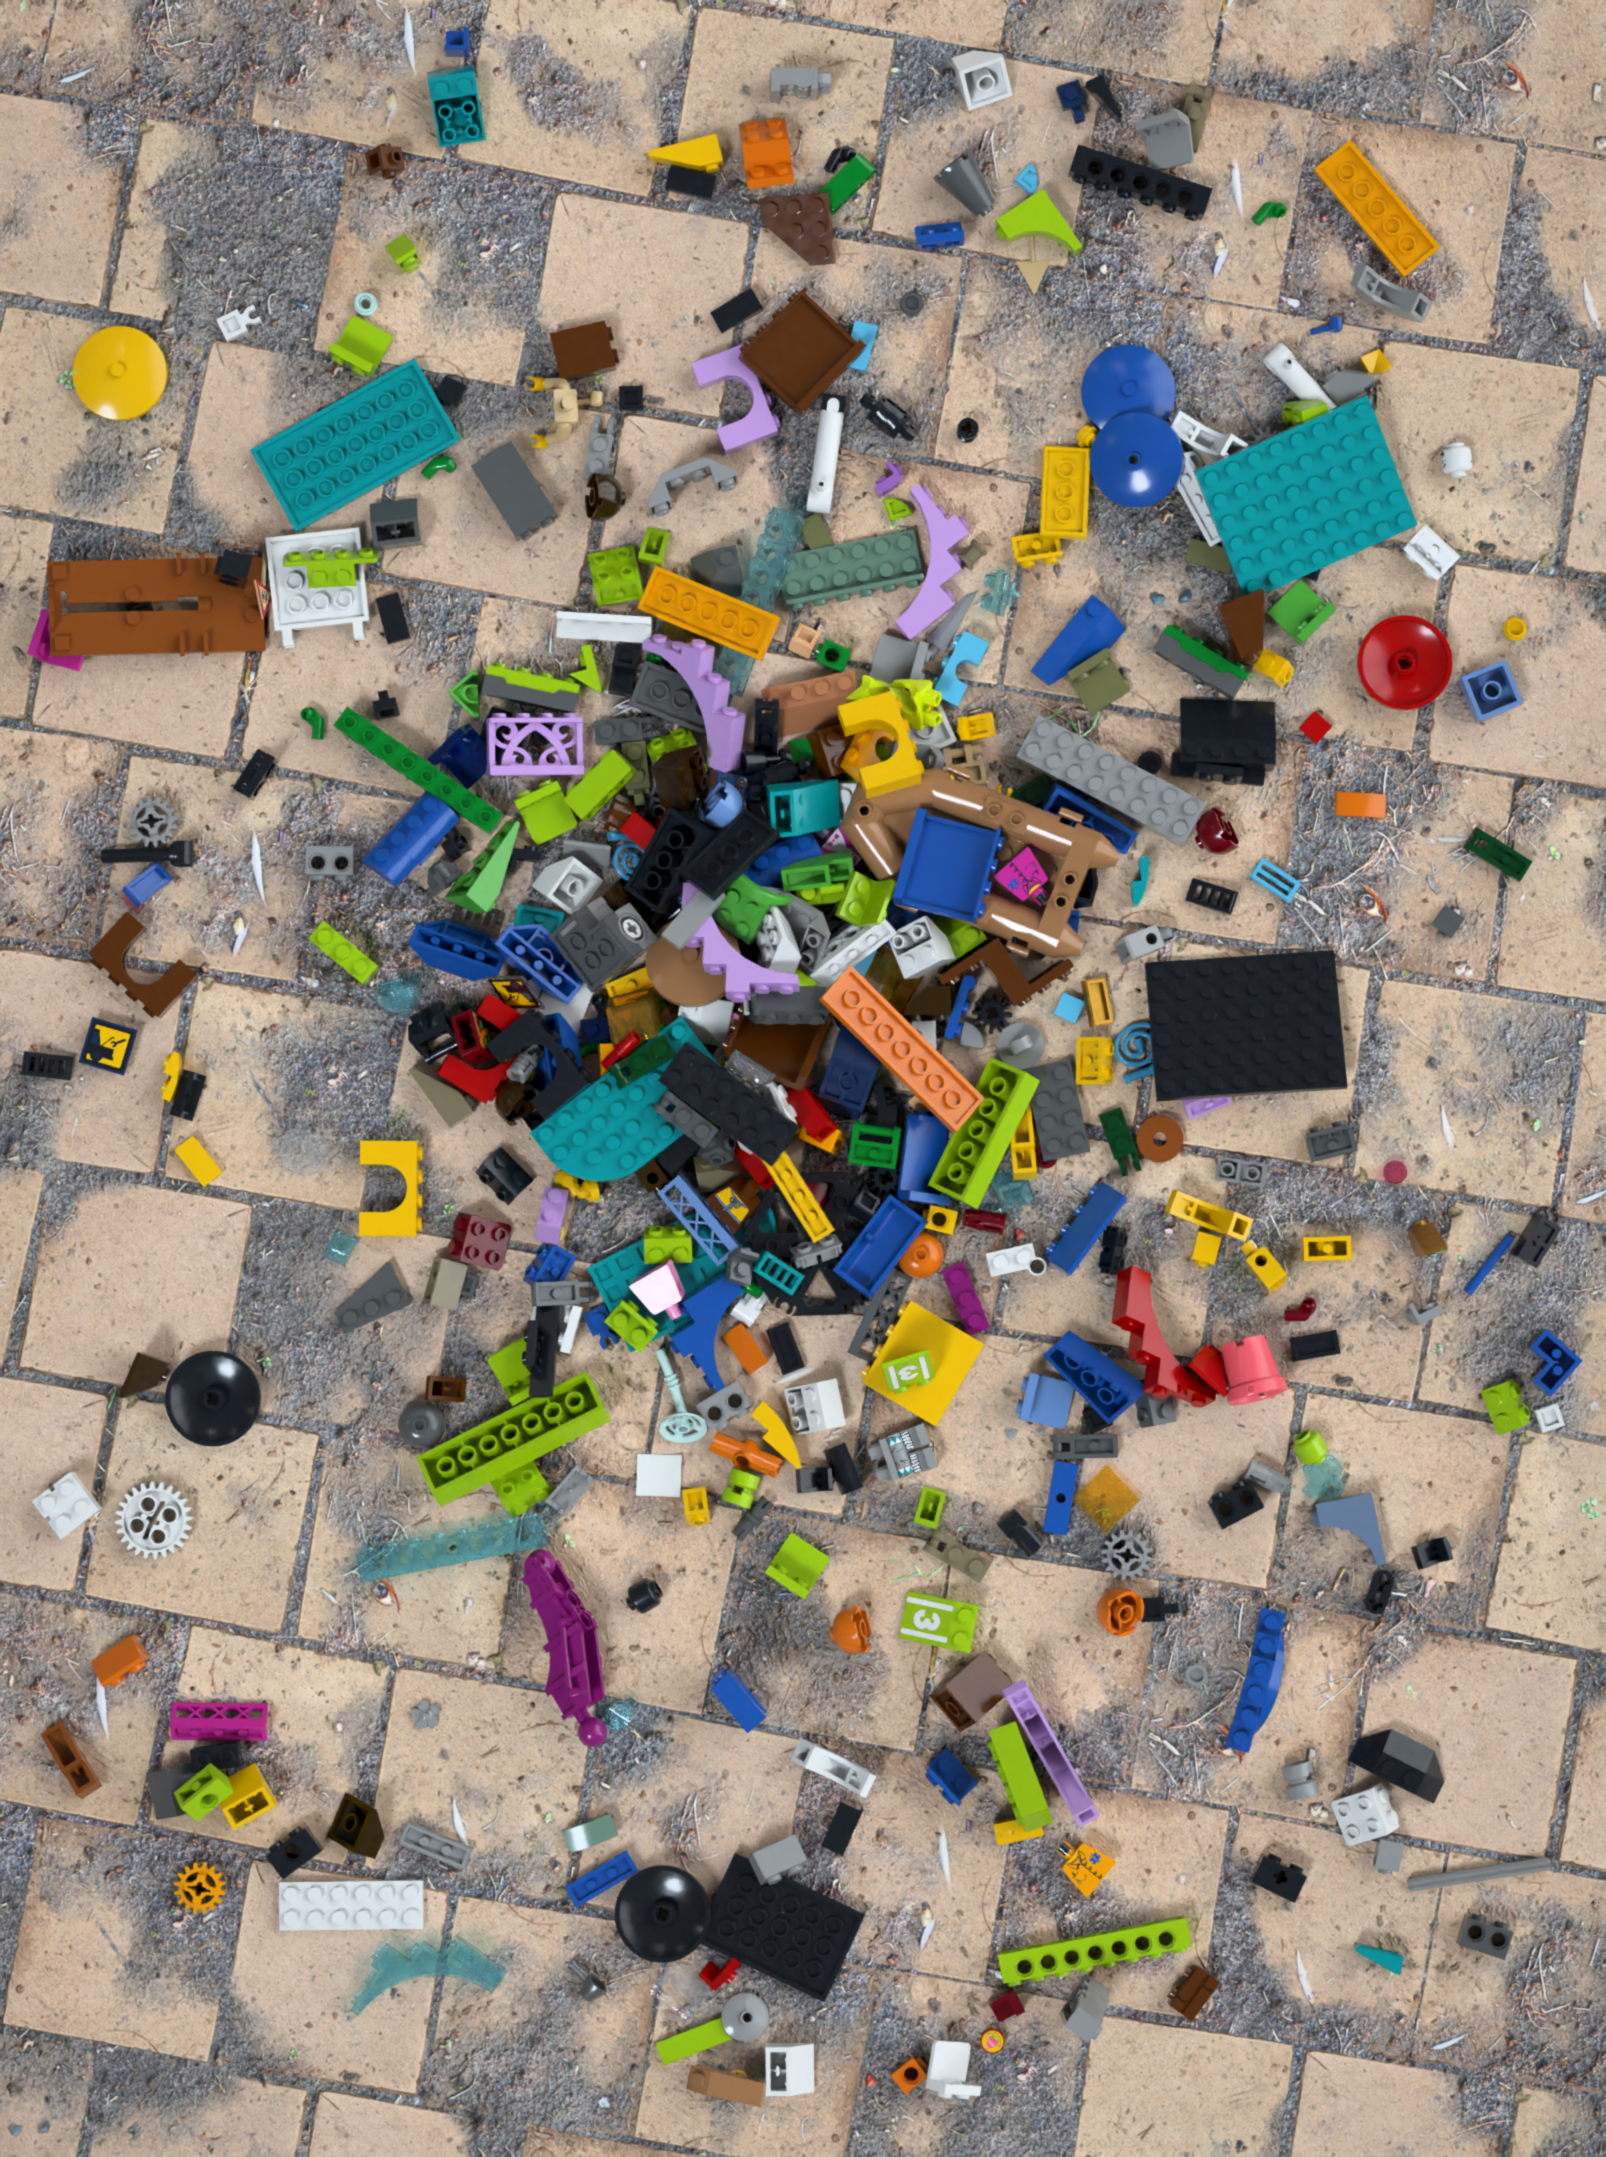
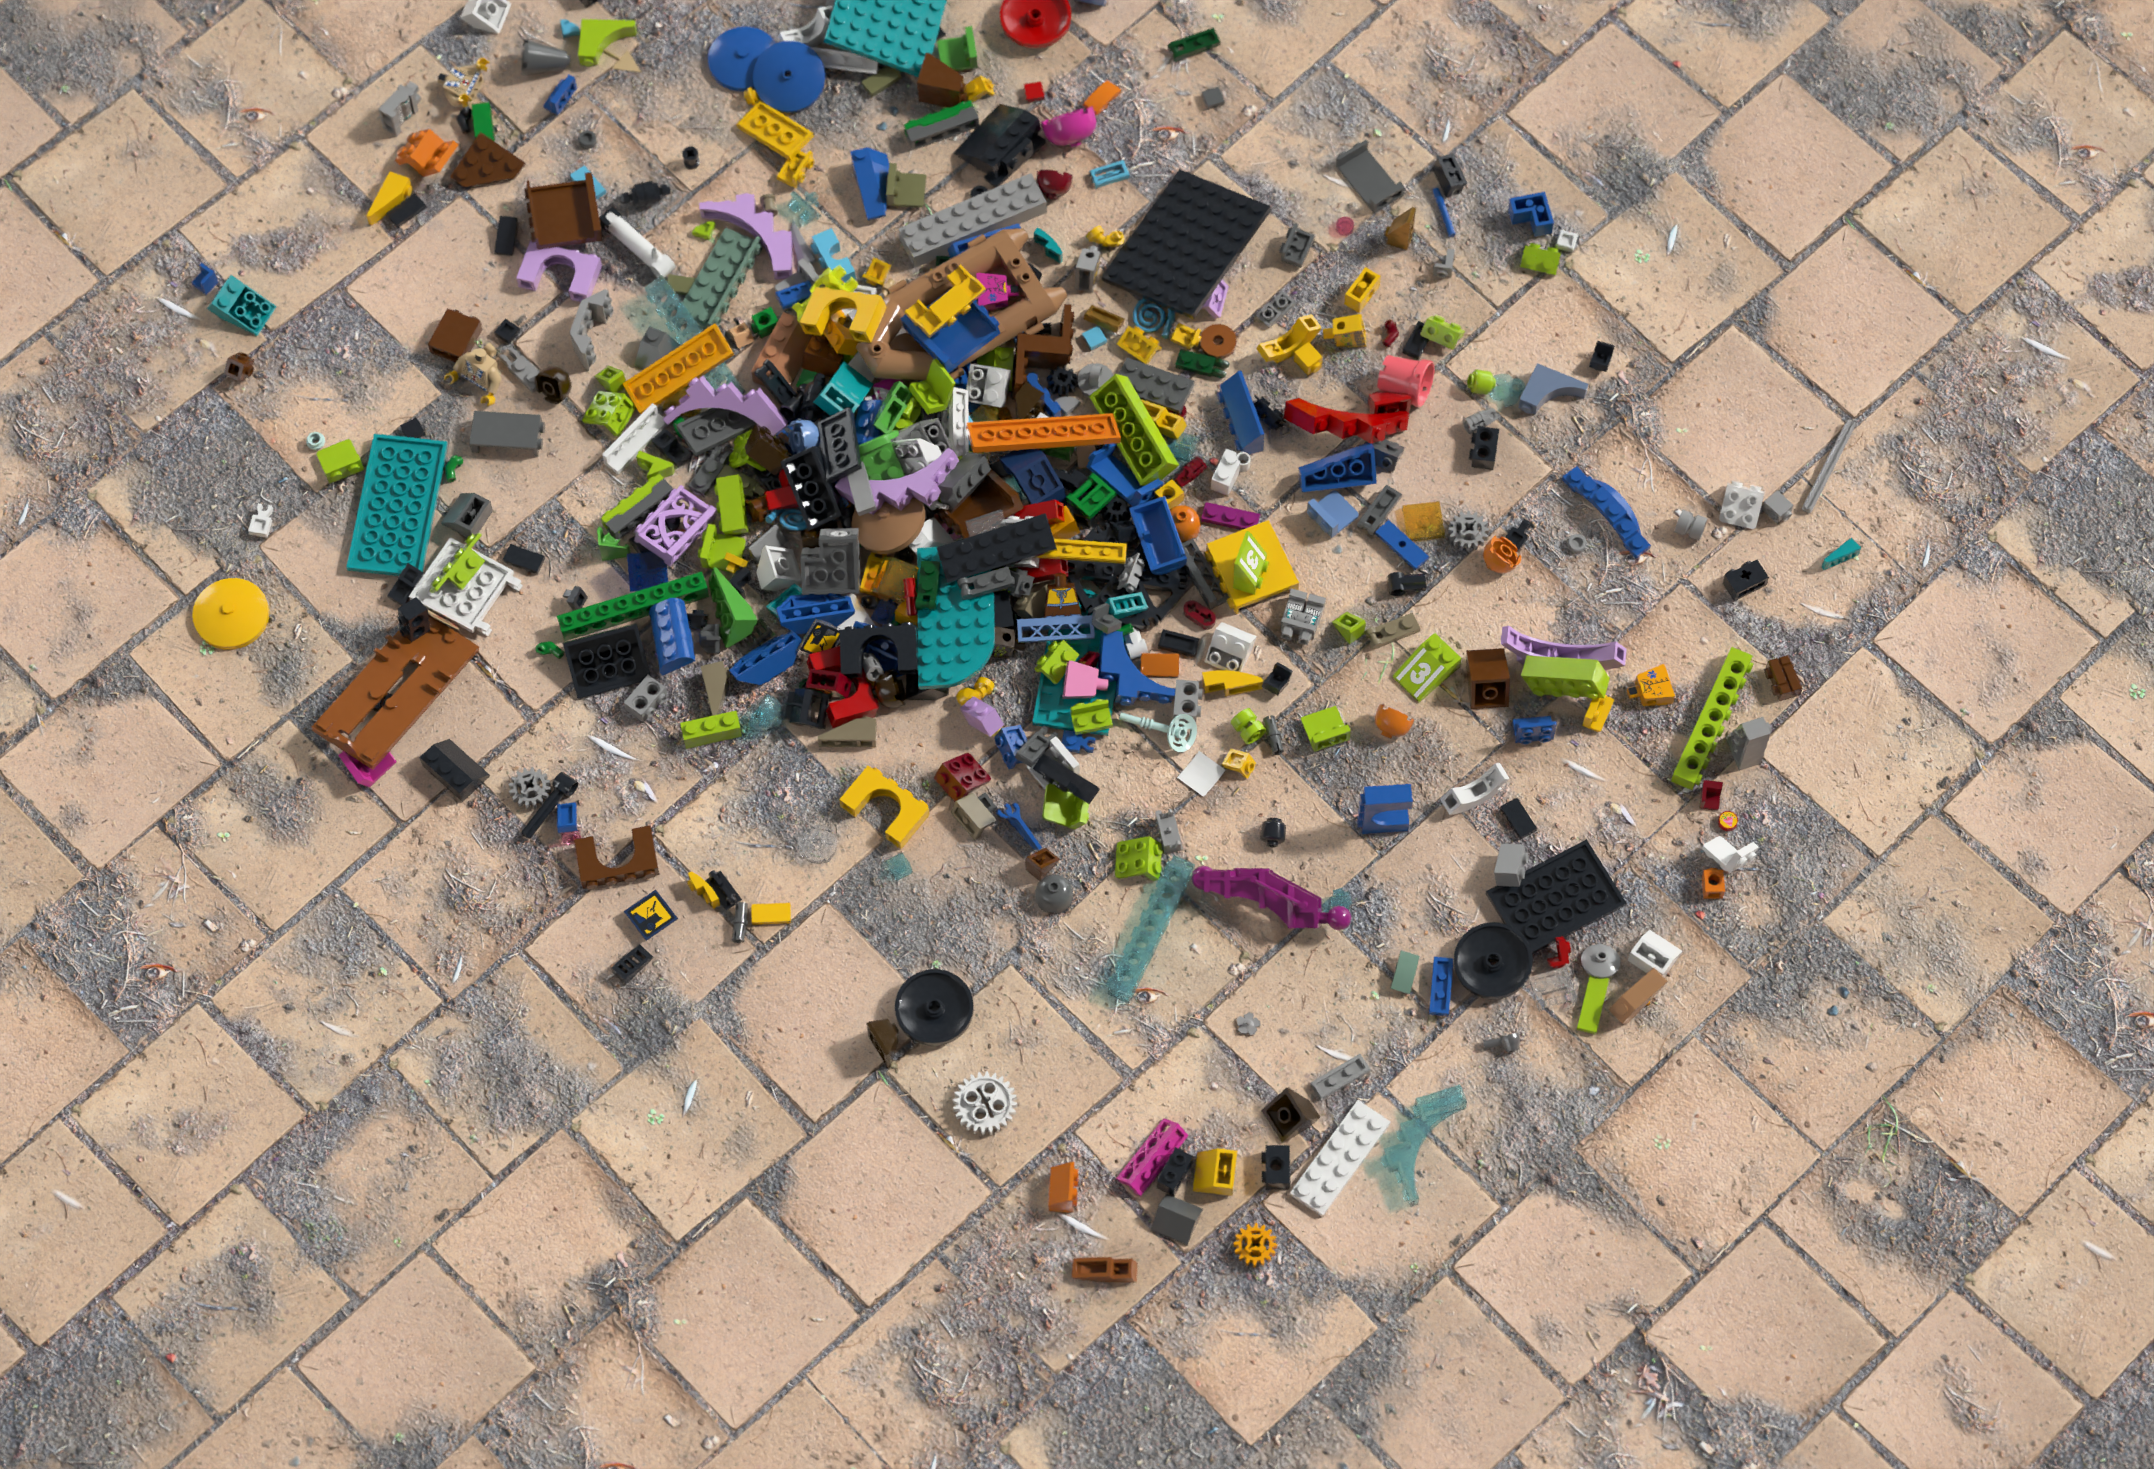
camera: 55 degrees left, 20 degrees down
white piece [32,1471,103,1539] -> none
lime brick [174,1763,234,1822] -> none
black bracket [233,749,278,801] -> none
dark grey wing [334,1261,410,1334] -> none
lime slope [385,233,421,274] -> none
lime brick [416,1371,612,1507] -> none
black bracket [476,1146,534,1205] -> none
orange piece [709,1432,784,1478] -> none
black brick [823,1442,864,1495] -> none
medium lavender bracket [874,460,904,499] -> none
black tile [1082,1408,1113,1434] -> none
black slope [1185,878,1239,916] -> none
black wedge [1348,1729,1444,1803] -> none
black beam [1364,1569,1394,1614] -> none
dark grey brick [1456,1913,1514,1960] -> none
none -> black slope [387,563,424,606]
none -> black slope [419,739,490,802]
none -> torso [437,57,489,108]
none -> black slope [562,623,651,699]
none -> dark tan slope [701,661,731,716]
none -> yellow tile [724,552,748,573]
none -> dark grey pin [732,902,748,943]
none -> blue plate [775,280,812,310]
none -> yellow bracket [904,264,986,338]
none -> blue flag [996,803,1042,850]
none -> dark pink cylinder [1041,106,1096,147]
none -> dark red slope [1078,651,1100,668]
none -> yellow arm [1085,225,1124,248]
none -> yellow bracket [1170,323,1201,350]
none -> dark red beam [1183,600,1216,630]
none -> dark grey panel [1336,140,1405,213]
none -> lime bracket [1421,315,1465,350]

